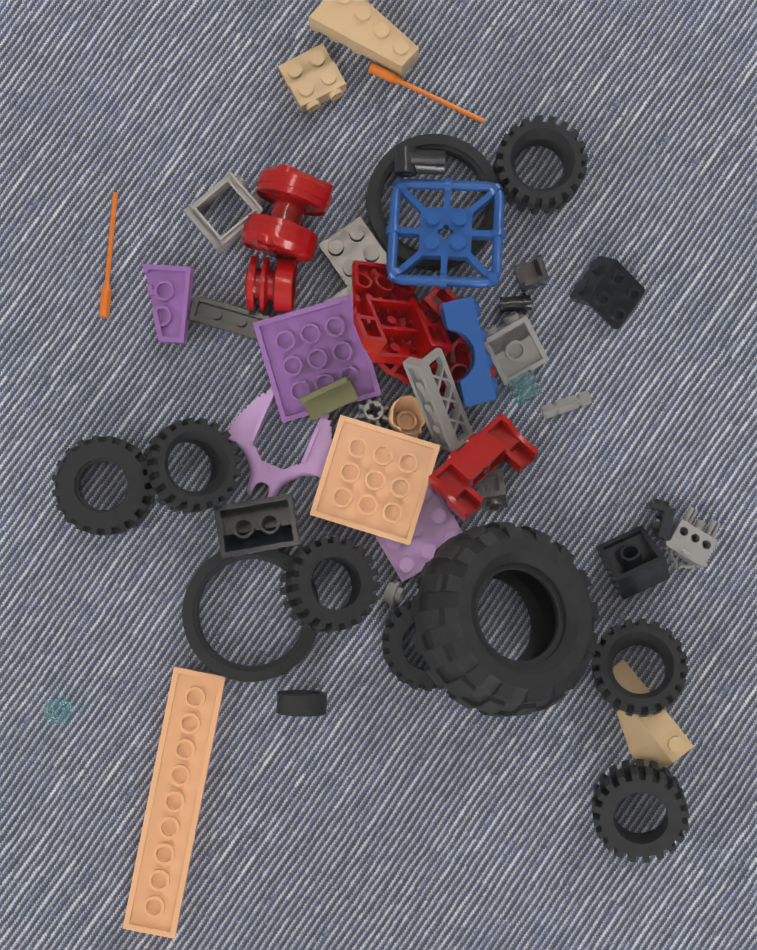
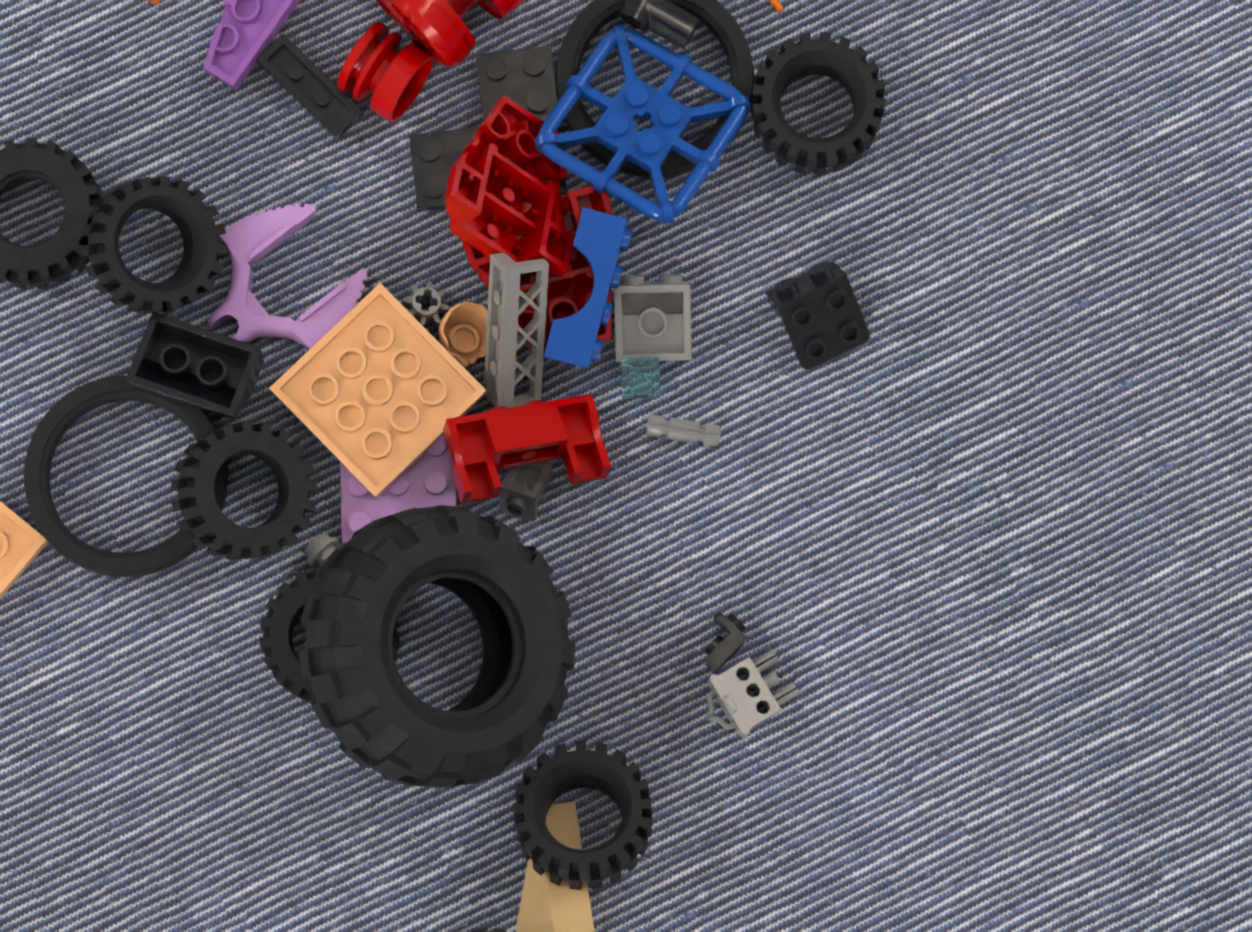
camera: 30 degrees right, 5 degrees down
medium lavender plate [253,294,382,423] -> none
black tyre [277,690,327,717] -> none
olive panel [299,374,359,420] -> none
black pin [499,293,532,313] -> none
black panel [513,254,549,292] -> none
black slope [596,525,670,600] -> none

